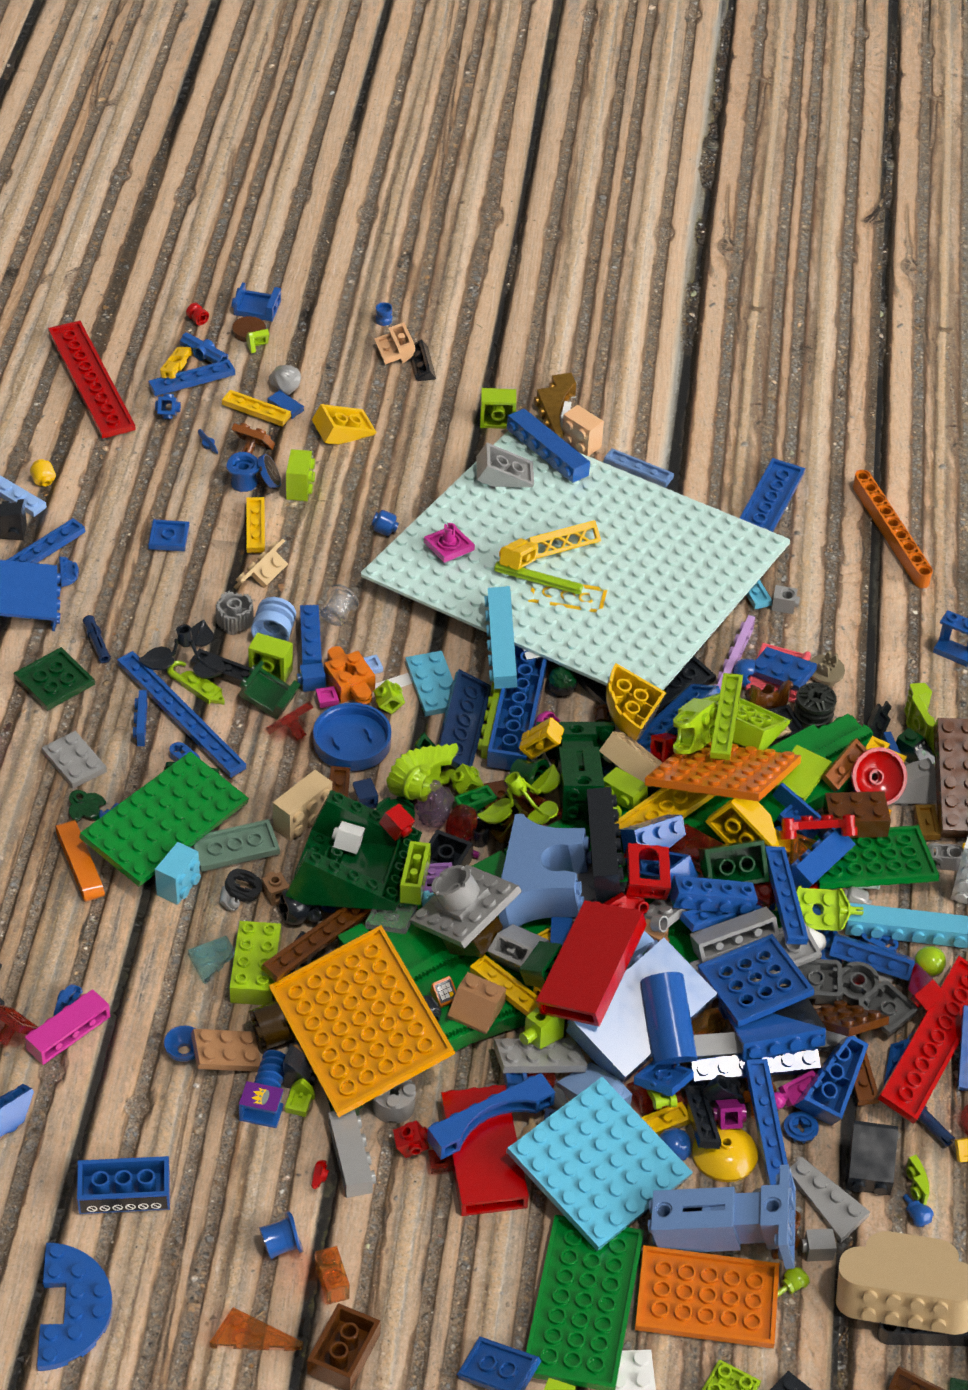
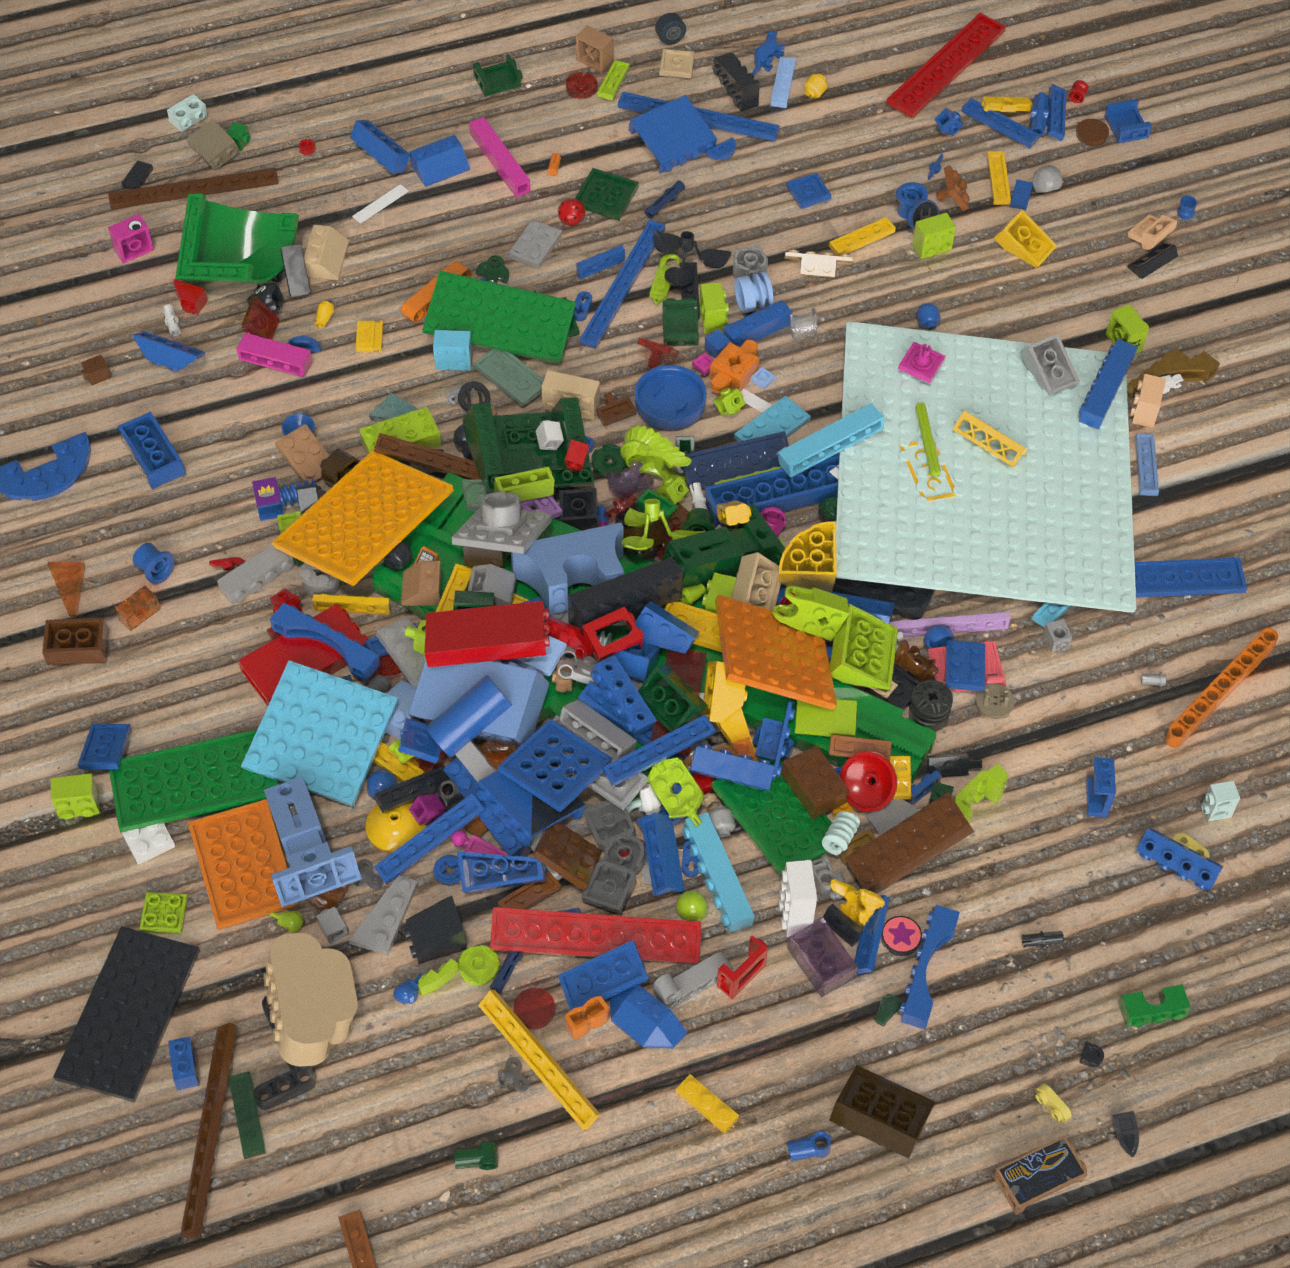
camera: 65 degrees right, 10 degrees up
lime tile [246,329,270,354] -> none
dark blue panel [353,778,378,809] -> none
yellow brick [499,538,538,570] -> none
lime plate [710,673,743,760] -> none
red plate [780,814,858,840] -> none
red slope [908,963,946,1010] -> none
none -> yellow plate [312,594,391,615]
none -> yellow cone [315,301,334,328]
none -> yellow plate [356,321,383,352]
none -> lime tile [458,945,500,986]
none -> red helmet [558,198,586,226]
none -> white pin [689,483,707,510]
none -> light aqua piece [822,811,860,855]
none -> blue plate [1047,84,1066,140]
none -> light grey pin [1141,672,1166,688]

